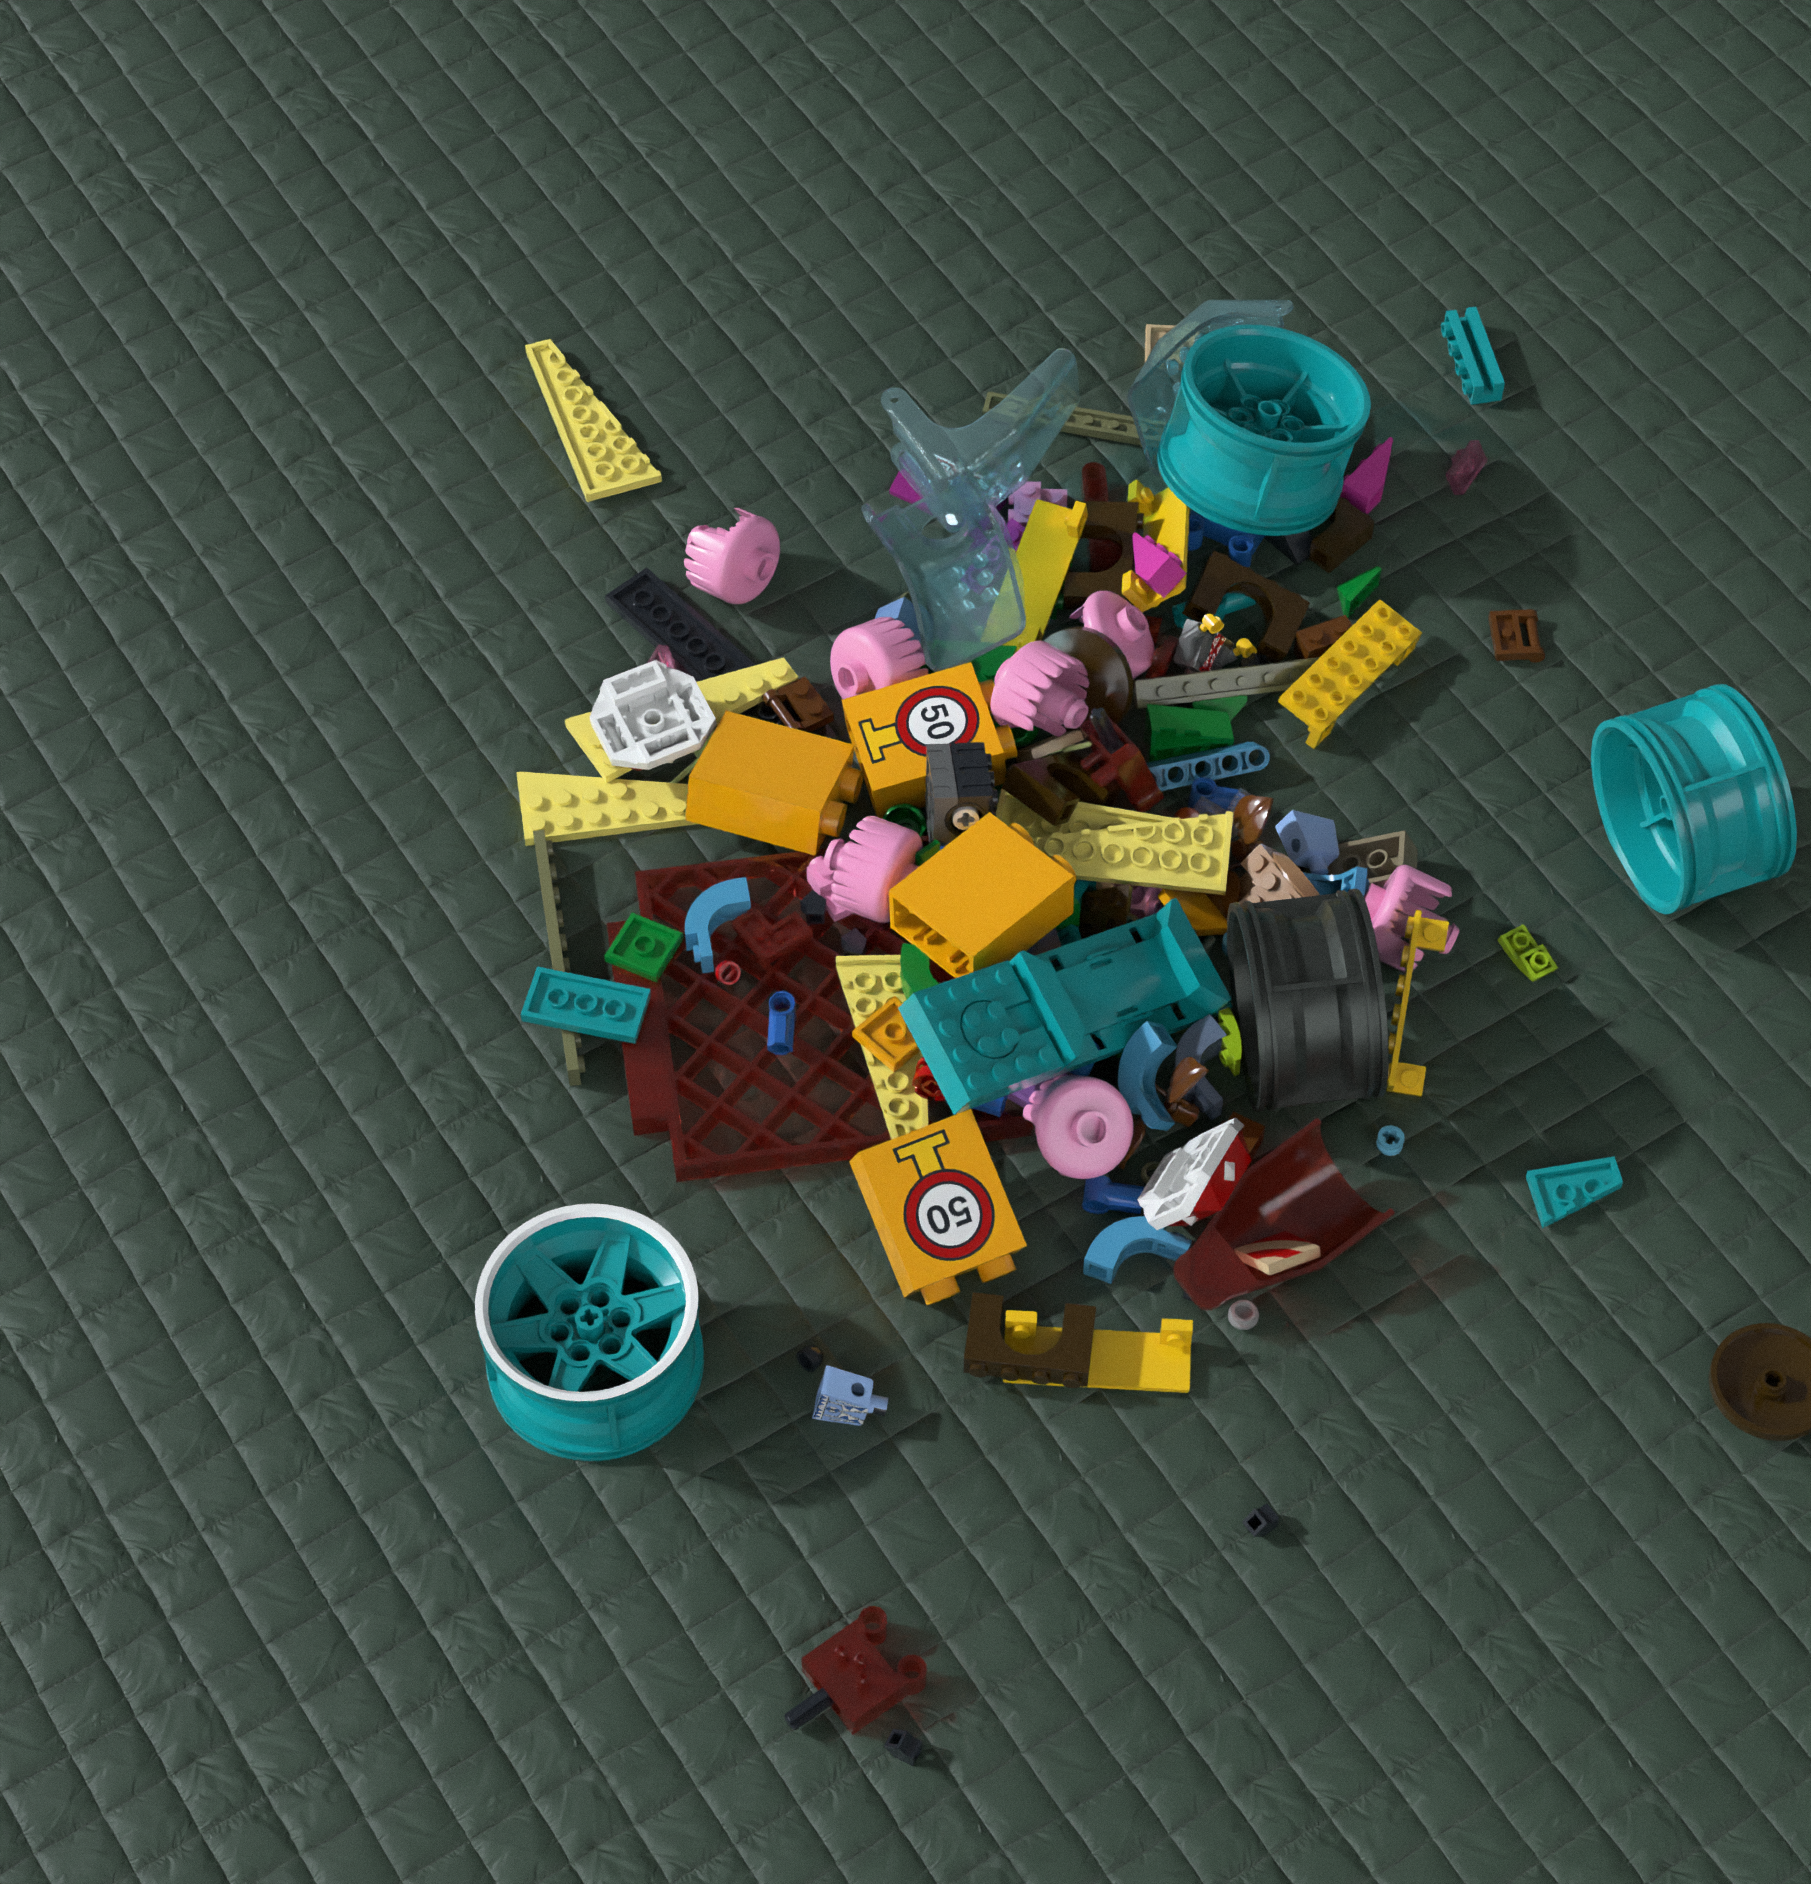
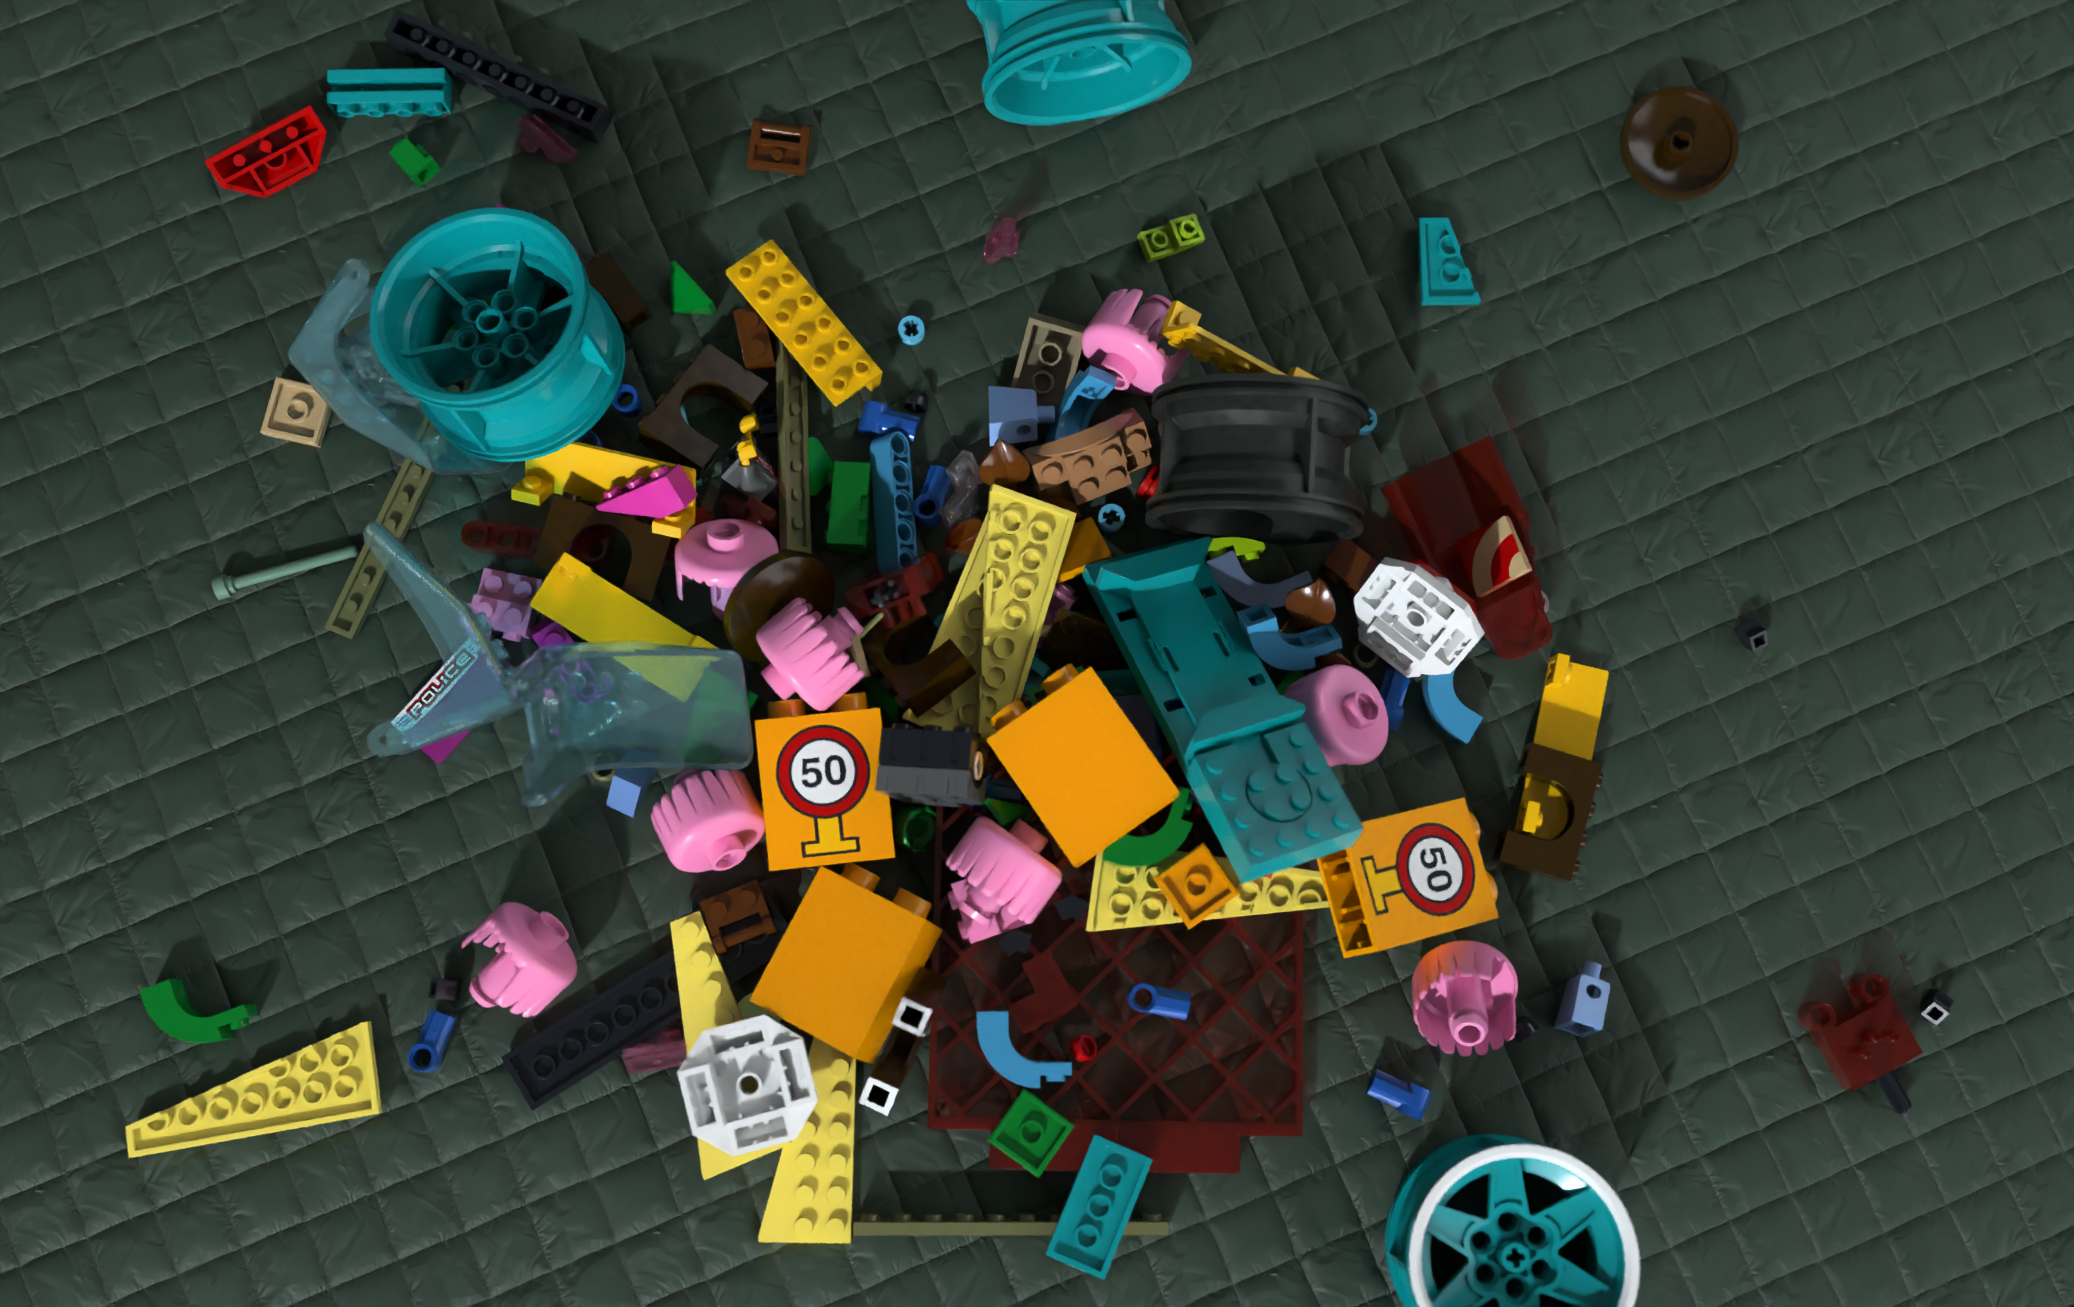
camera: 85 degrees left, 25 degrees up
none -> green arch [139,979,259,1043]
none -> red wedge [204,105,327,198]
none -> sand green piece [211,545,359,600]
none -> black brick [384,9,612,144]
none -> green brick [389,138,441,188]
none -> blue piece [407,1009,457,1072]
none -> black piece [428,978,462,1000]
none -> blue piece [857,401,920,443]
none -> dark brown arch [859,966,949,1116]
none -> medium azure bush [898,315,925,345]
none -> black hinge [903,388,928,414]
none -> clear pink hinge [983,217,1019,264]
none -> blue piece [1365,1069,1433,1121]
none -> bright pink piece [1412,940,1518,1057]

